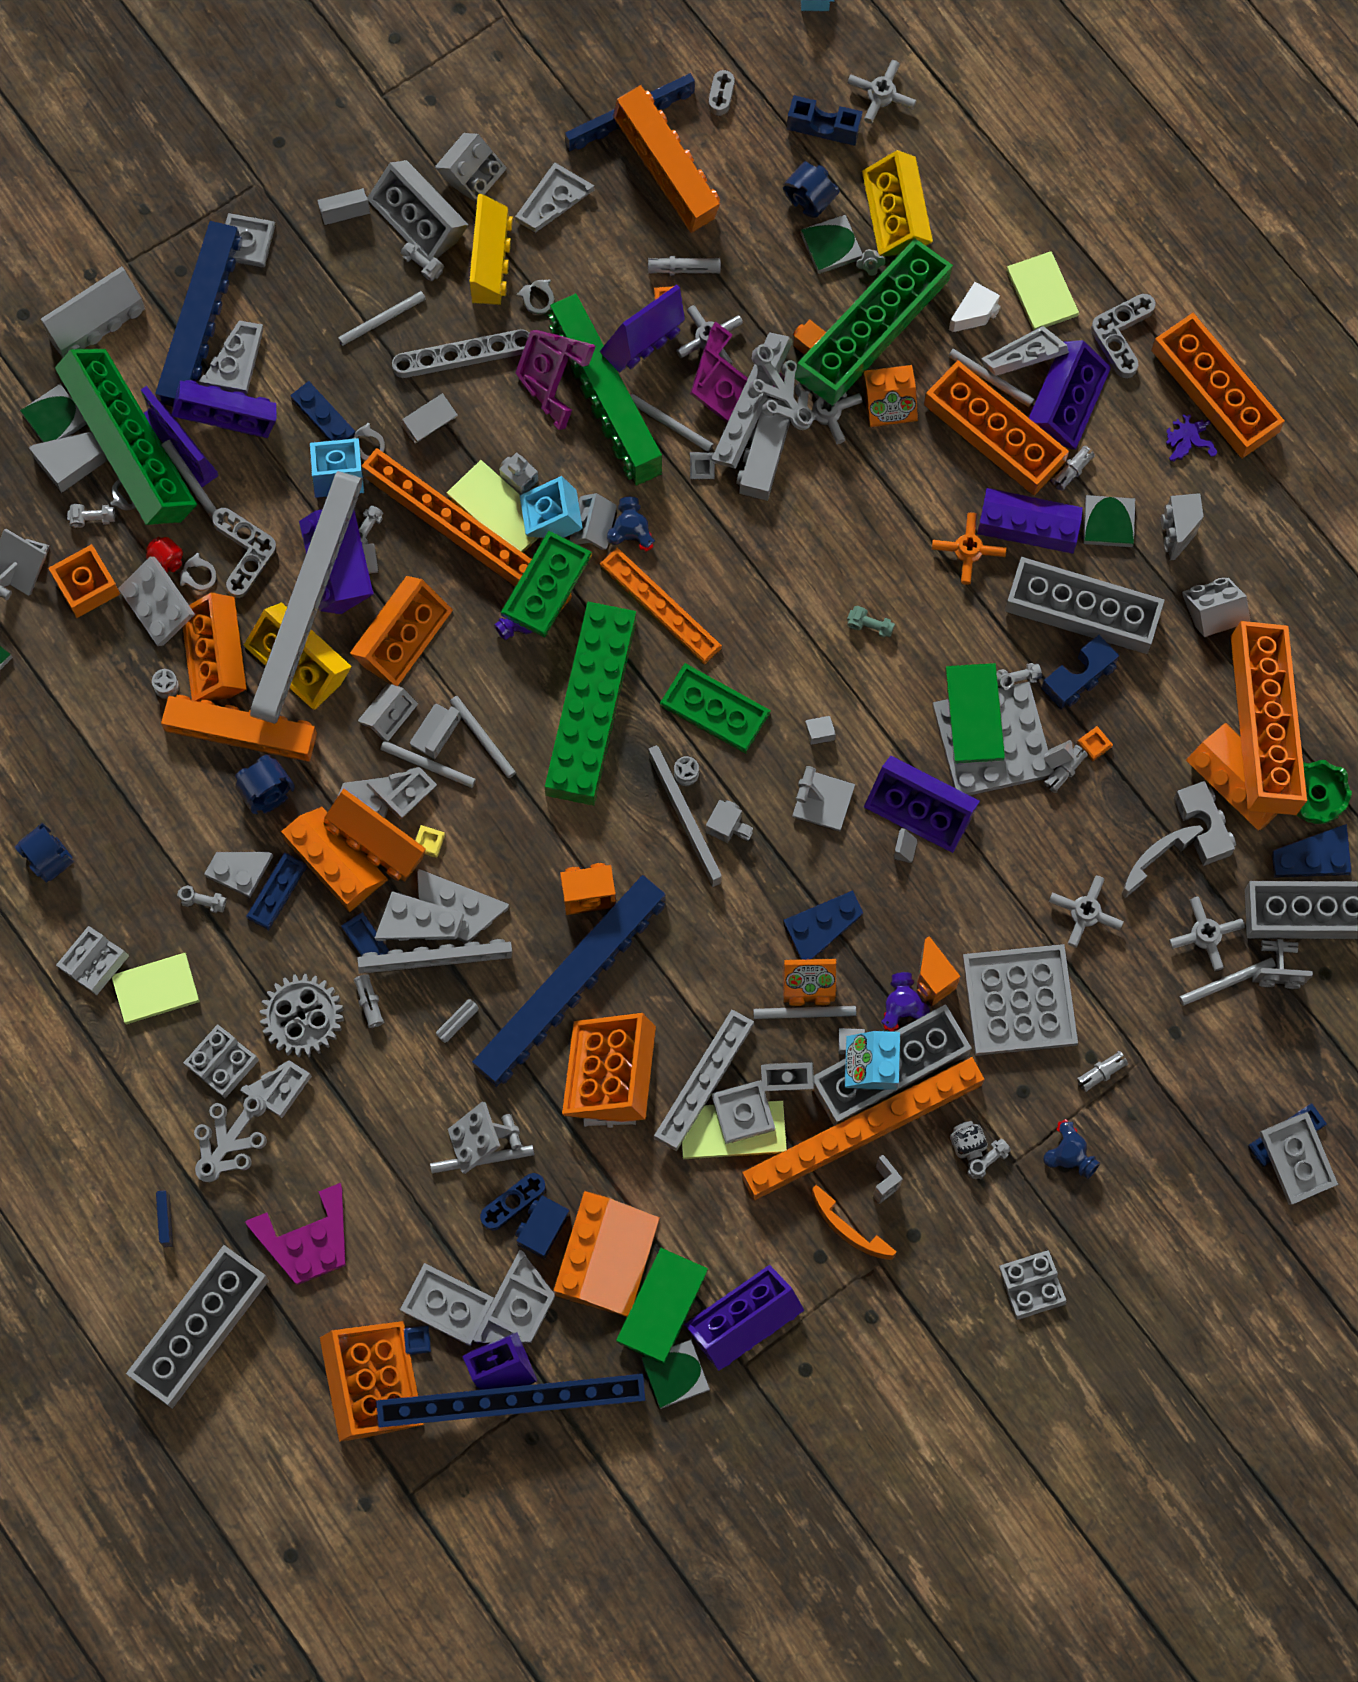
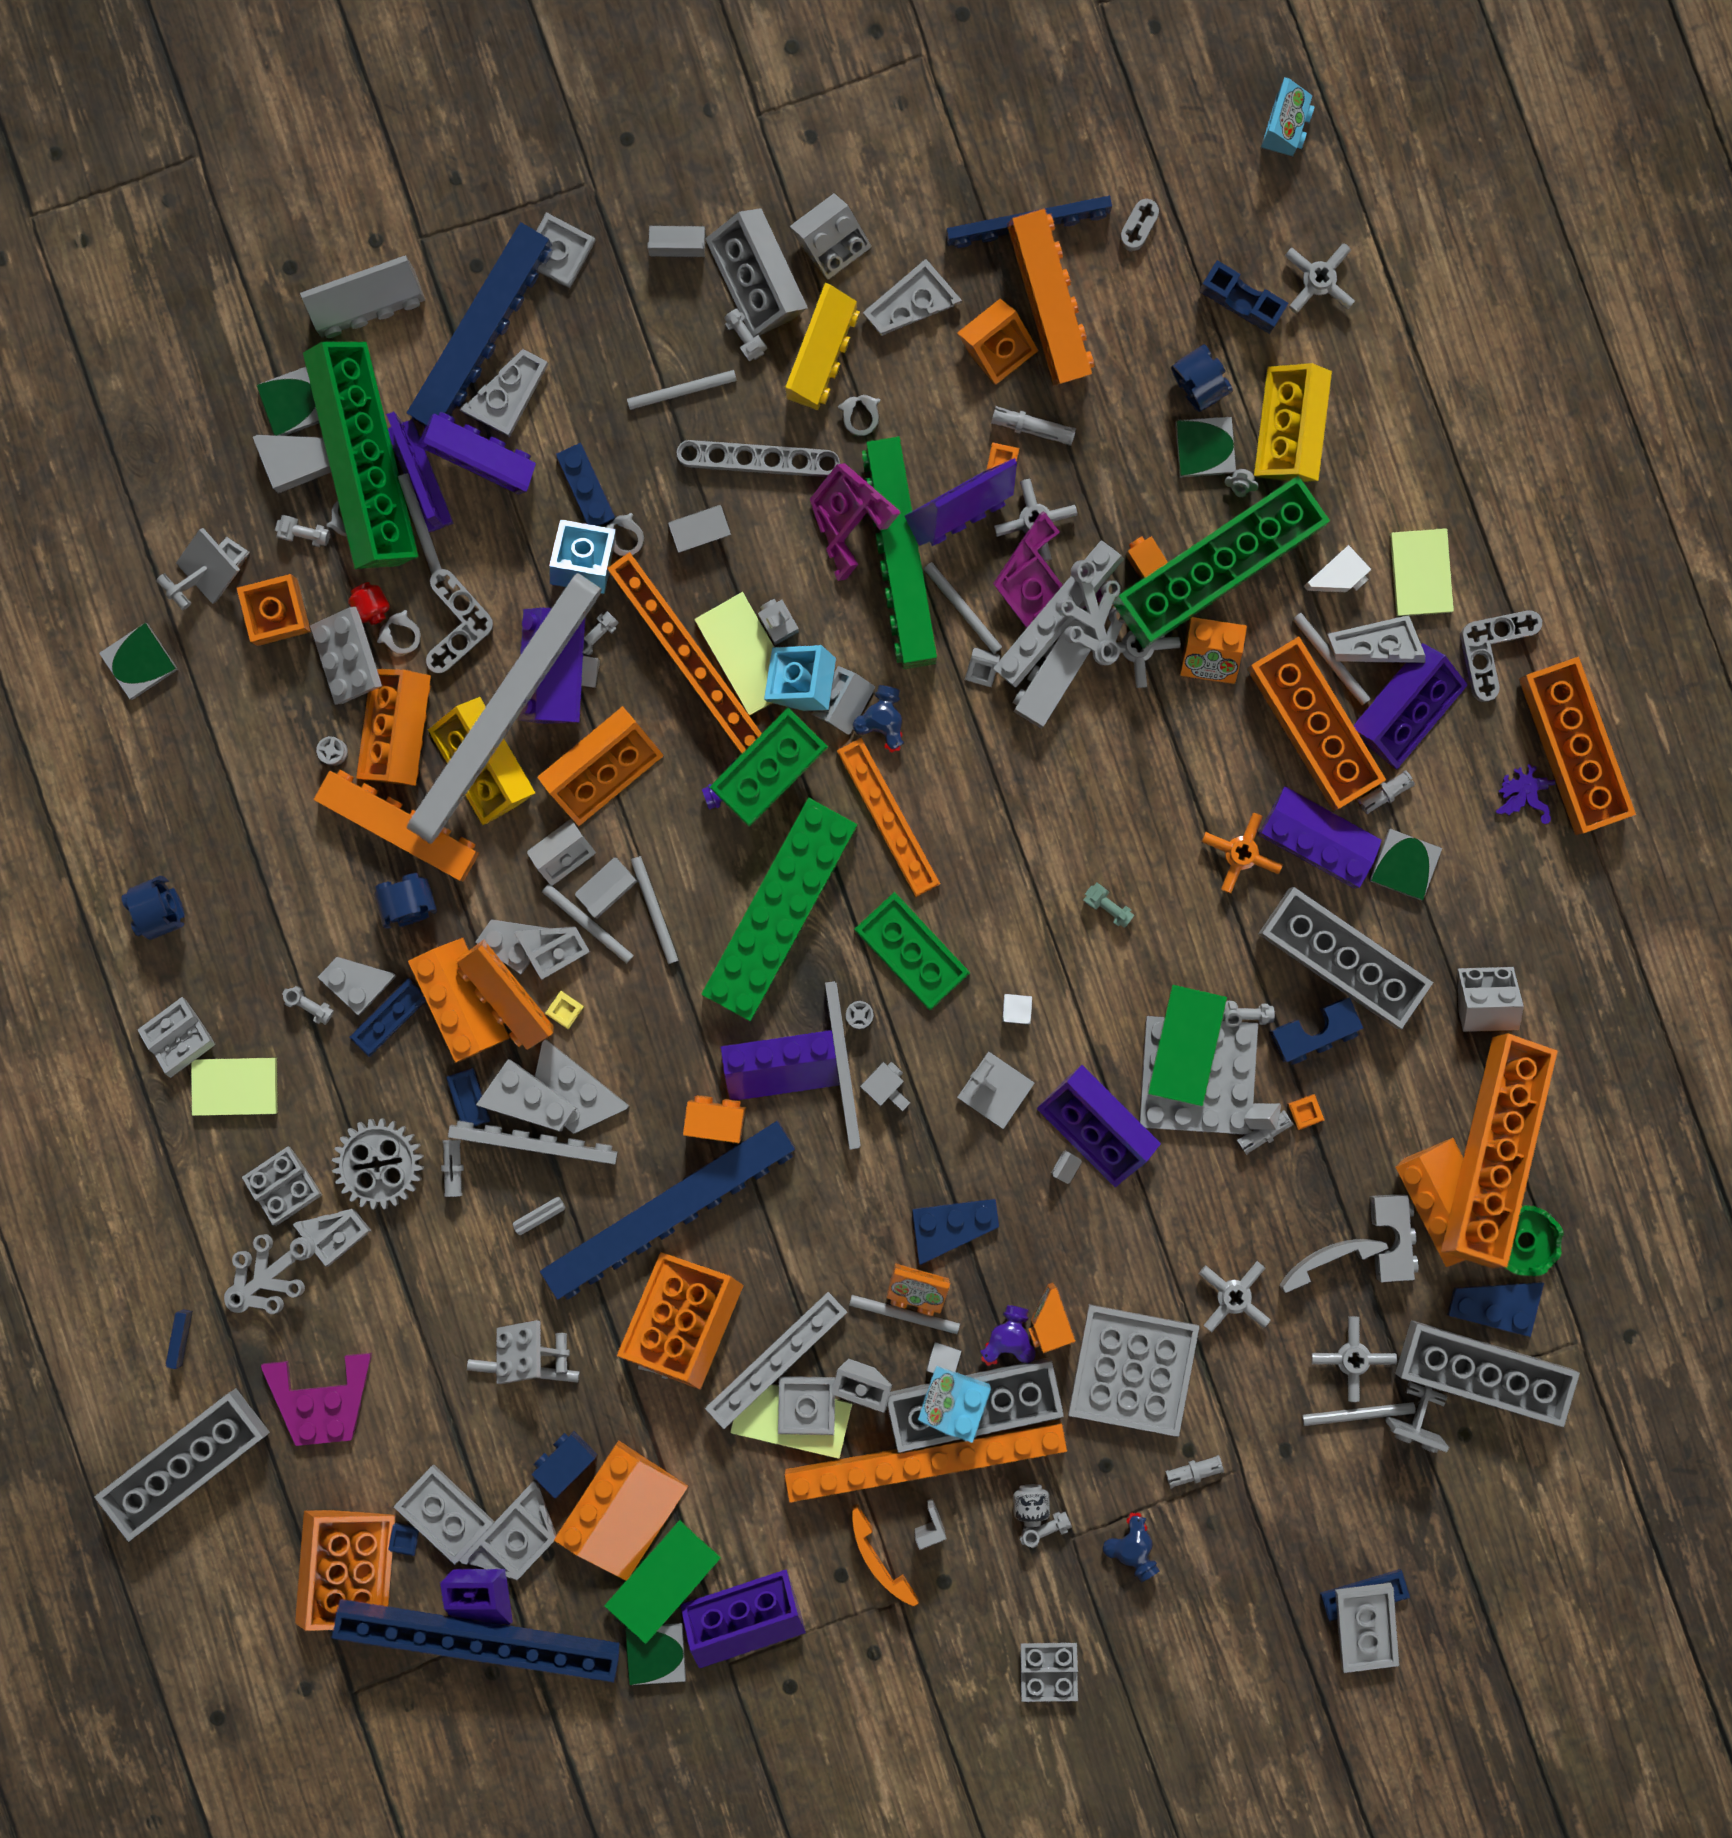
camera: 20 degrees right, 15 degrees up
dark blue beam [480,1173,546,1231] -> none
light grey slope [1161,494,1204,560] -> none
none -> dark purple slope [721,1030,840,1100]
none -> orange slope [957,299,1039,385]

